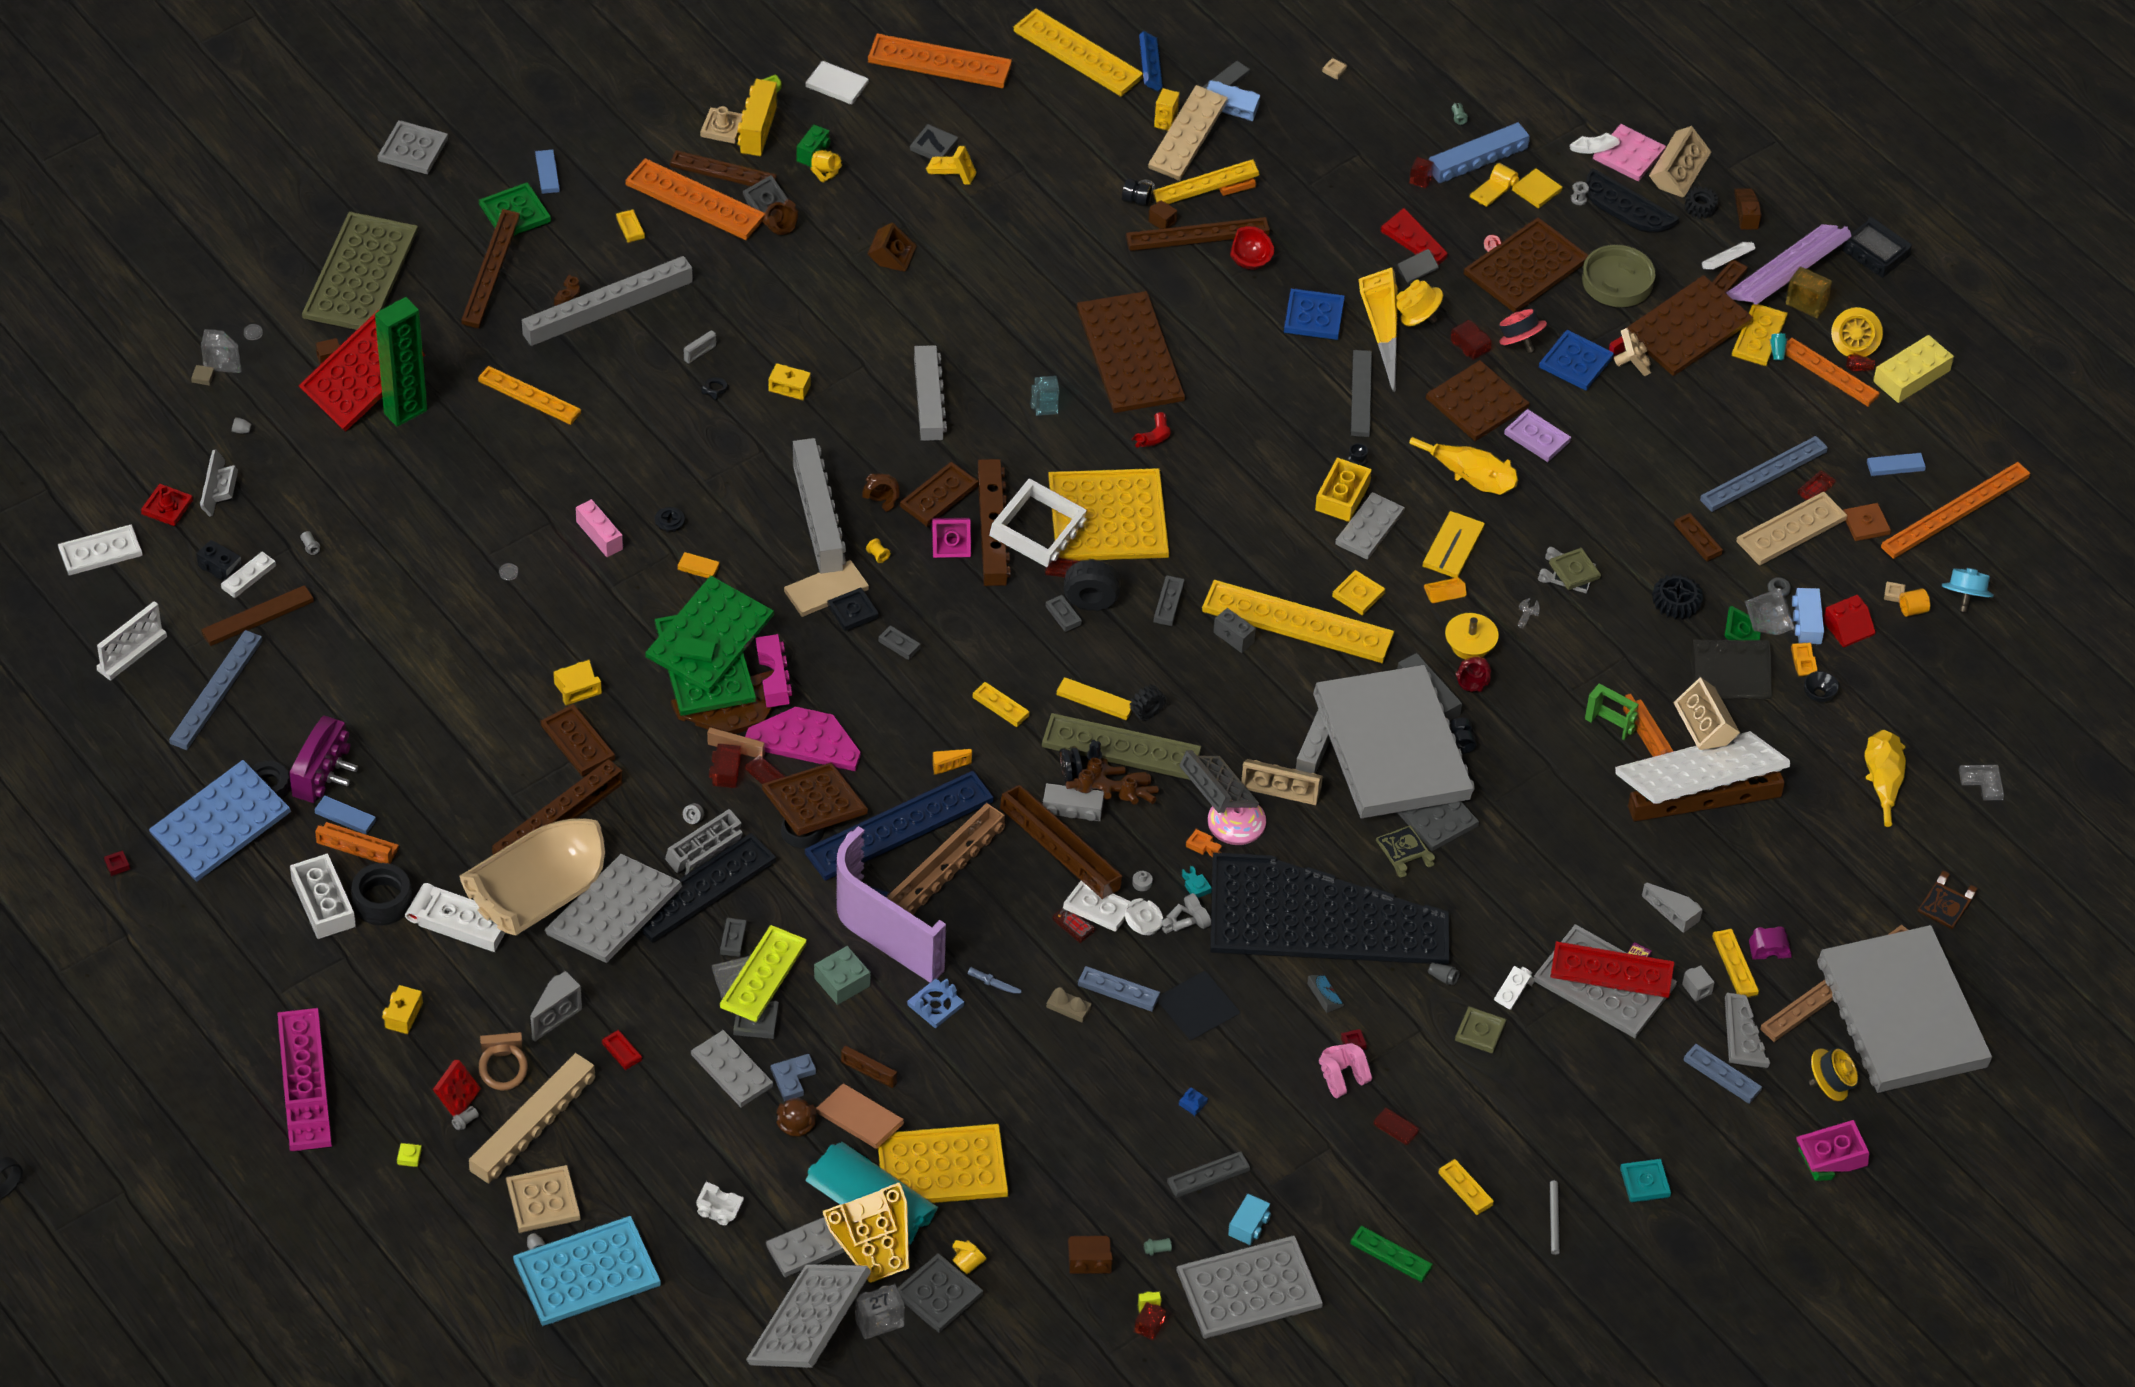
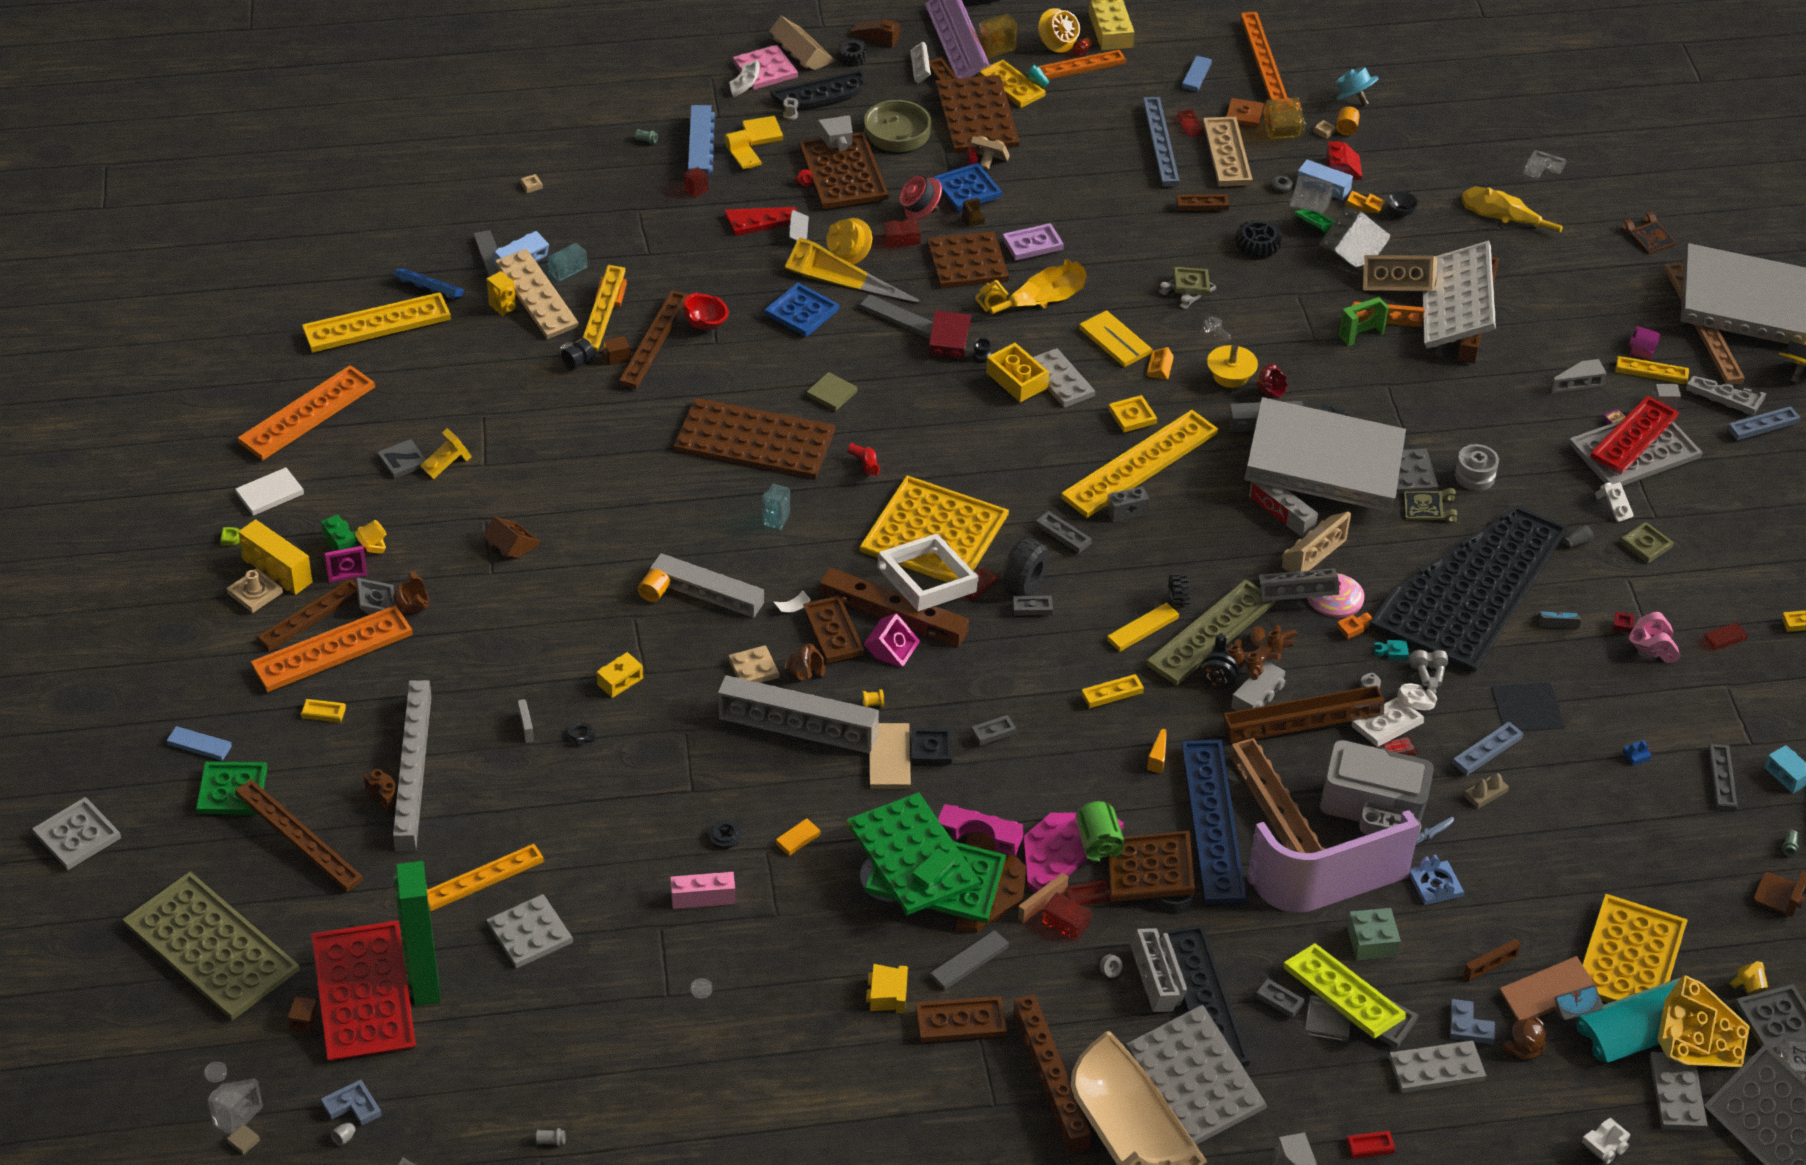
camera: 60 degrees left, 5 degrees down
none -> sand blue plate [321,1080,382,1126]
none -> dark pink slope [323,546,367,583]
none -> light grey plate [487,894,573,968]
none -> clear light blue brick [548,243,587,281]
none -> light orange piece [638,569,670,602]
none -> tan plate [729,645,779,683]
none -> white sticker [774,591,810,612]
none -> olive tile [807,372,857,411]
none -> light grey torso [819,115,852,151]
none -> dark red panel [929,311,971,359]
none -> dark grey tile [930,930,1009,990]
none -> dark brown panel [962,198,985,227]
none -> yellow piece [975,280,1008,312]
none -> bright green cylinder [1075,801,1124,861]
none -> clear yellow brick [1263,97,1305,139]
none -> light grey piece [1320,740,1434,842]
none -> light grey wheel [1455,444,1499,491]
none -> slope [1554,984,1603,1020]

